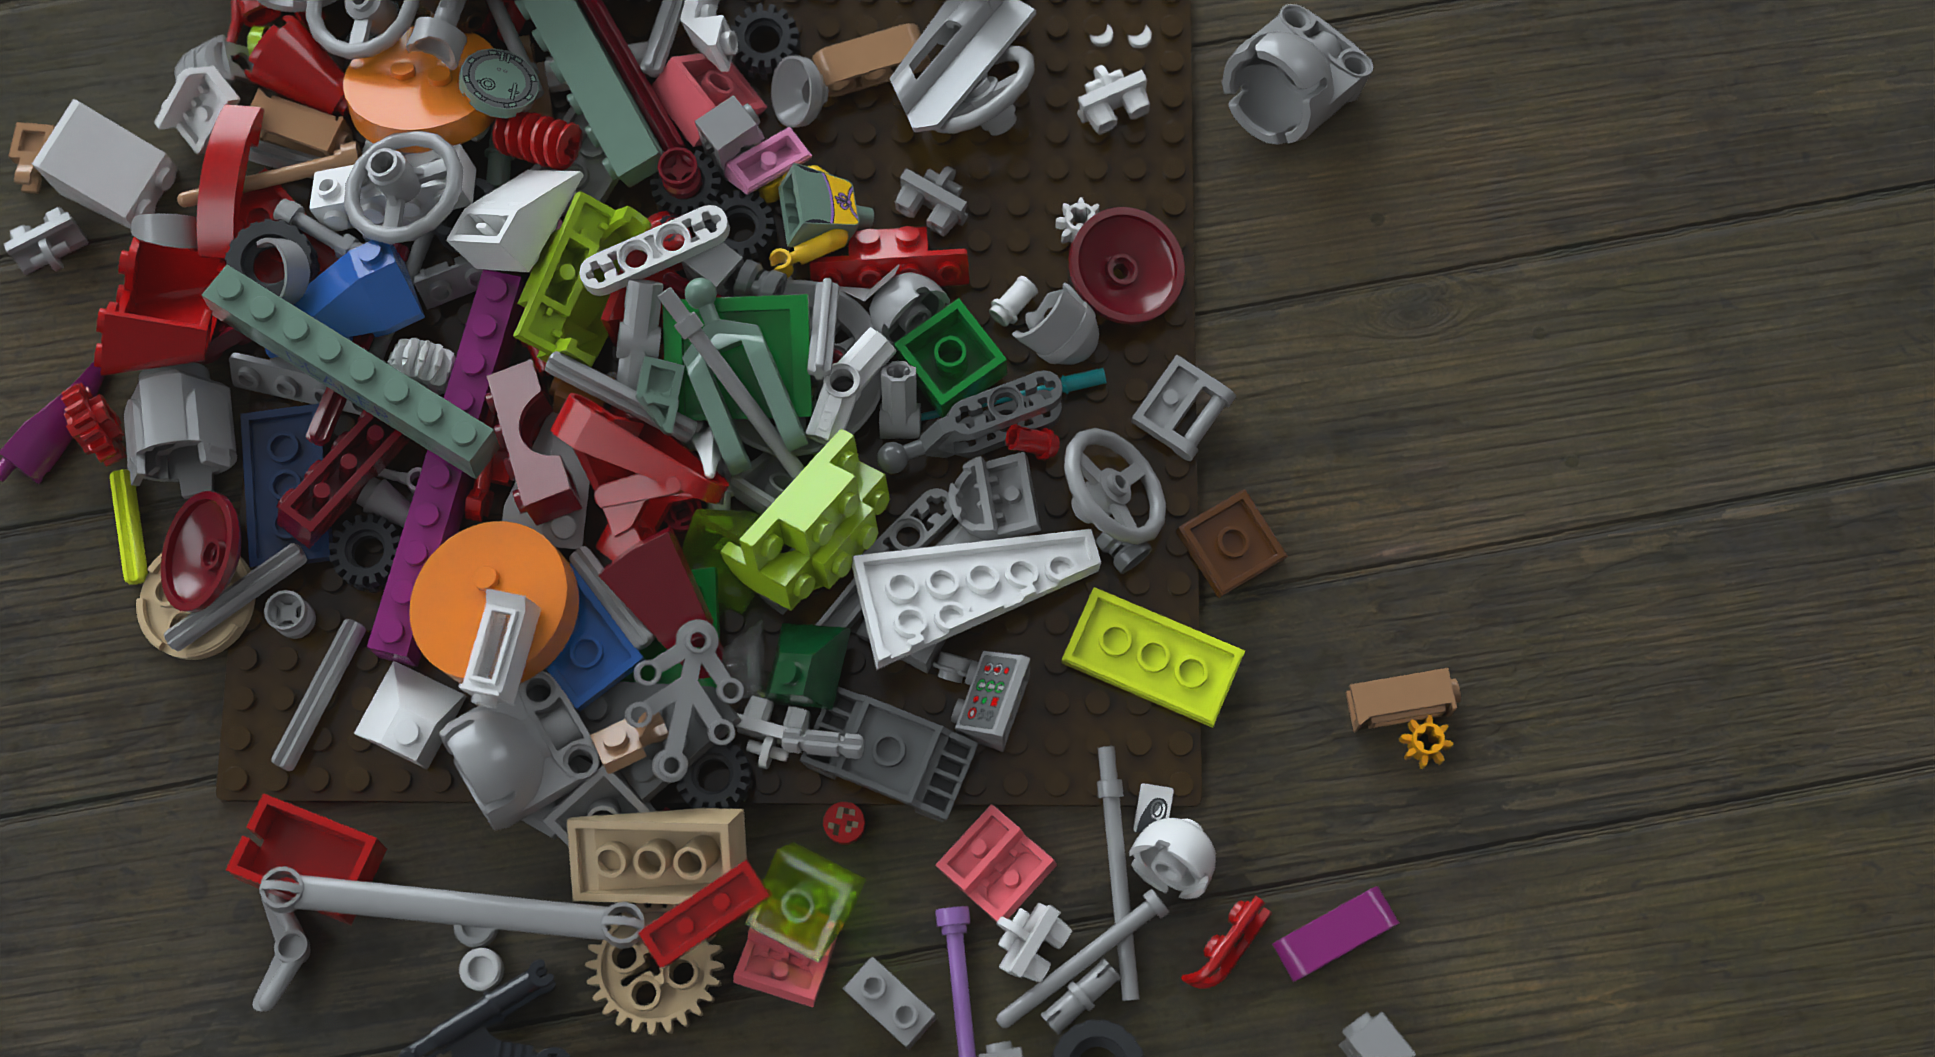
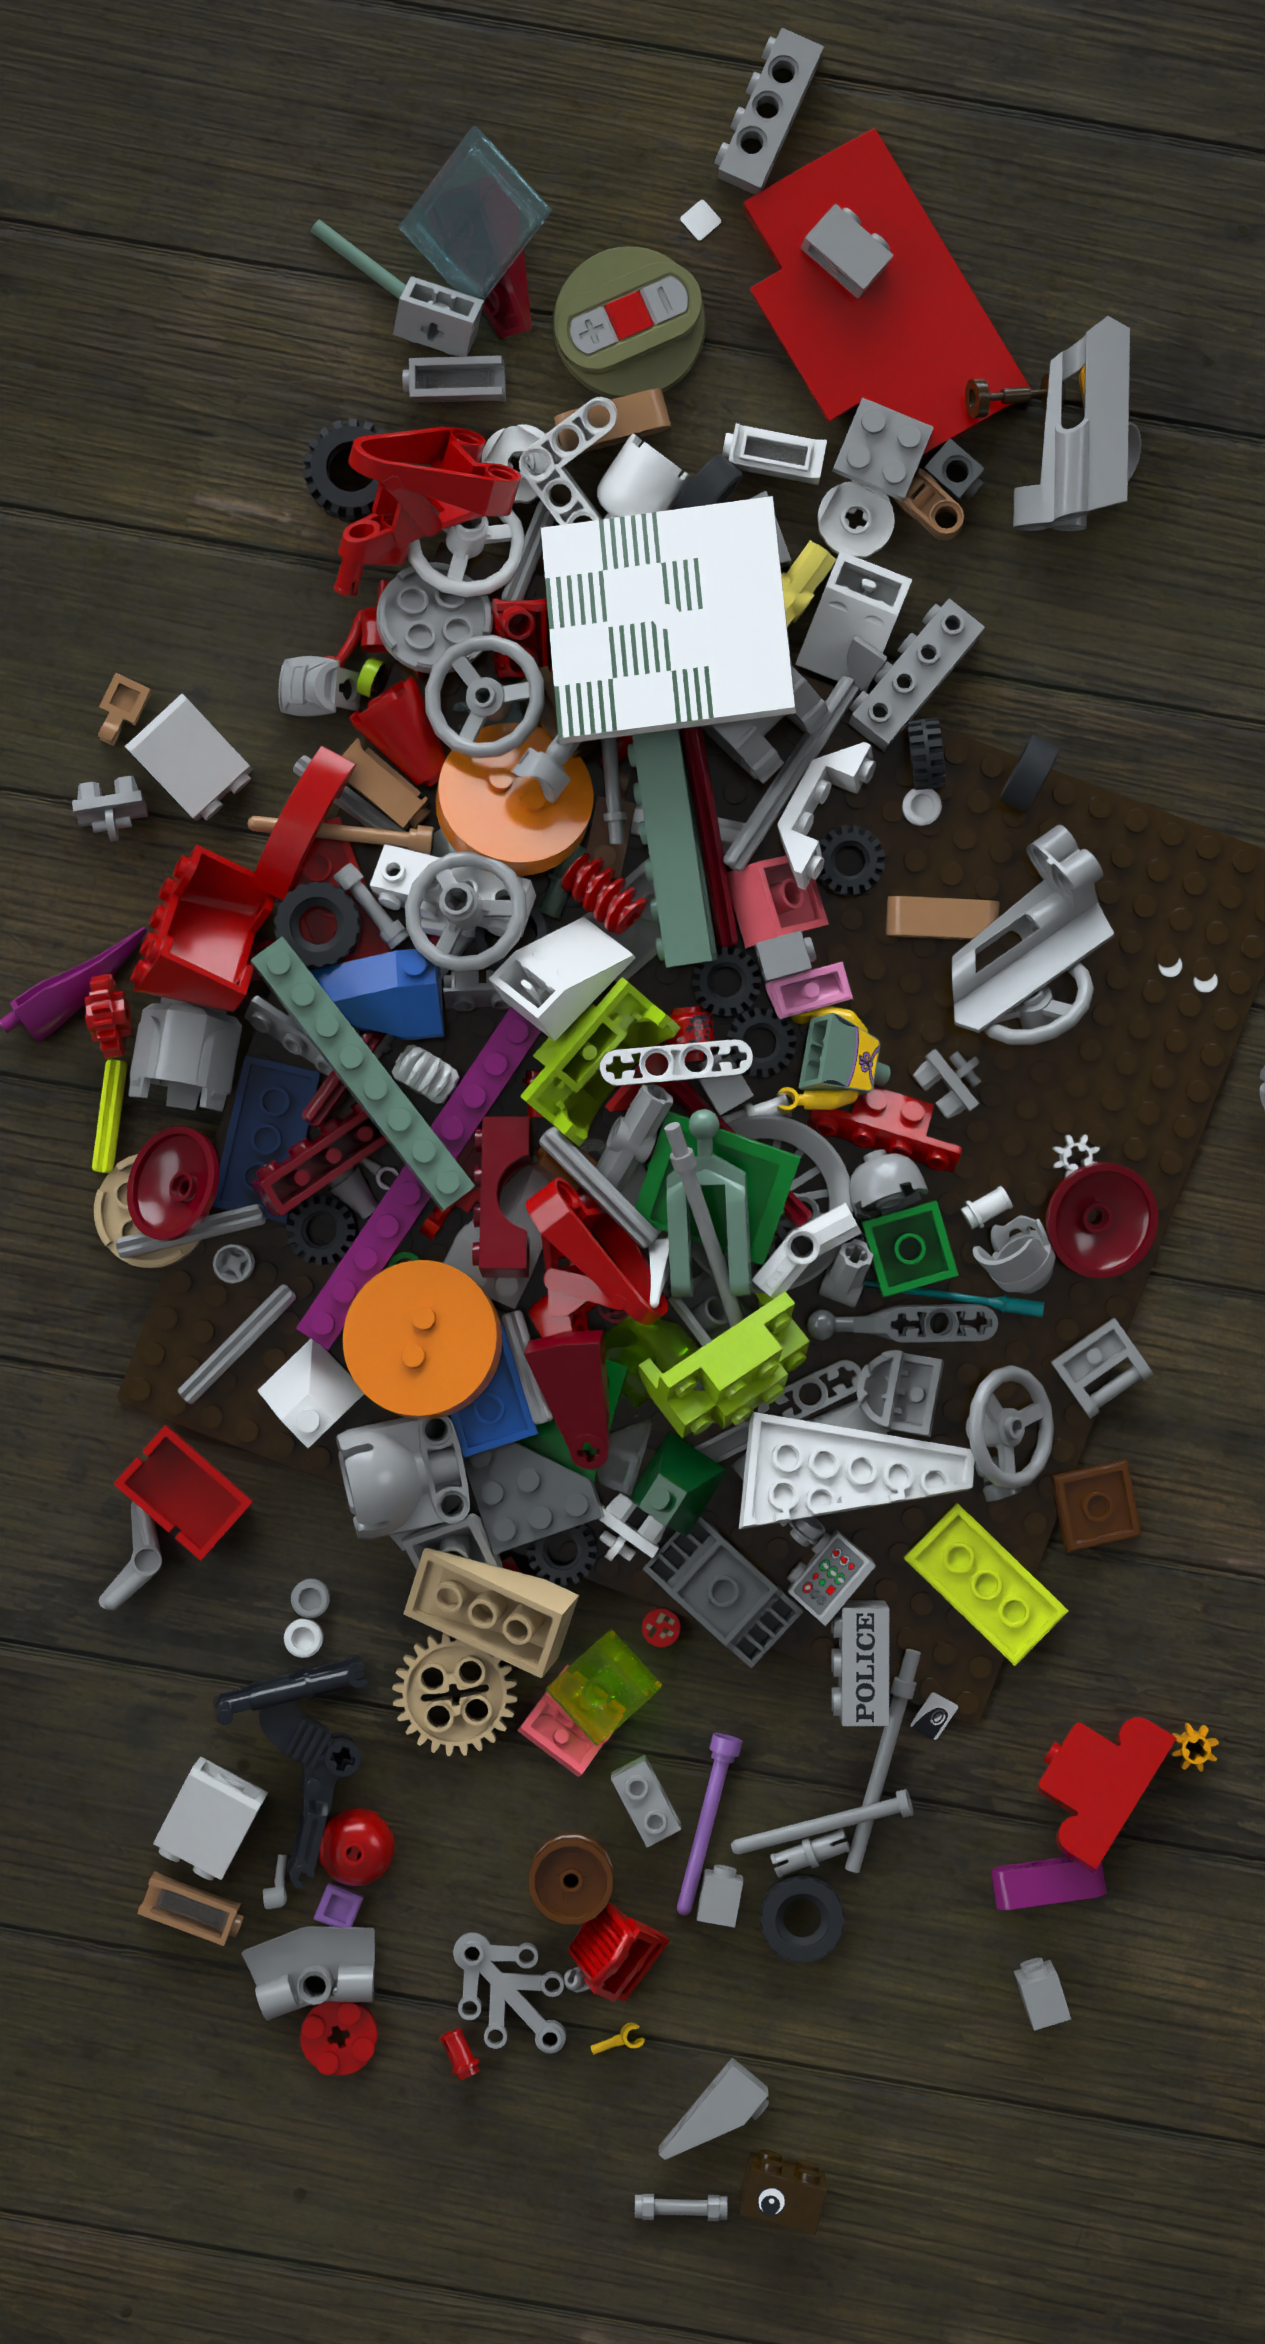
camera: 15 degrees right, 15 degrees up
light grey helmet [131,214,198,249] -> none
white bracket [154,66,240,155] -> none
light grey helmet [256,238,310,305] -> none
light grey piece [260,867,645,949] -> none
tile [459,48,539,118] -> none
white window [459,588,542,709] -> none
medium nougat plate [590,712,668,774] -> none
light grey plant [625,620,744,782] -> none
sand green slope [635,356,685,436] -> none
red panel [637,860,773,969] -> none
dark red wheel [658,147,702,199] -> none
dark grey wheel [734,259,787,297] -> none
light grey piece [771,56,828,127] -> none
light grey axle [782,728,865,759] -> none
light grey axle [807,278,839,380] -> none
light grey sticker [839,264,900,301] -> none
coral slope [936,804,1057,922] -> none
white hips [996,903,1072,983] -> none
red pin [1005,424,1060,460] -> none
white hips [1078,65,1150,134] -> none
white cylinder [1129,818,1216,899] -> none
red piece [1181,896,1272,989] -> none
medium nougat window [1346,668,1461,732] -> none
none -> light grey brick [831,1600,889,1726]
none -> red brick [1036,1717,1177,1873]

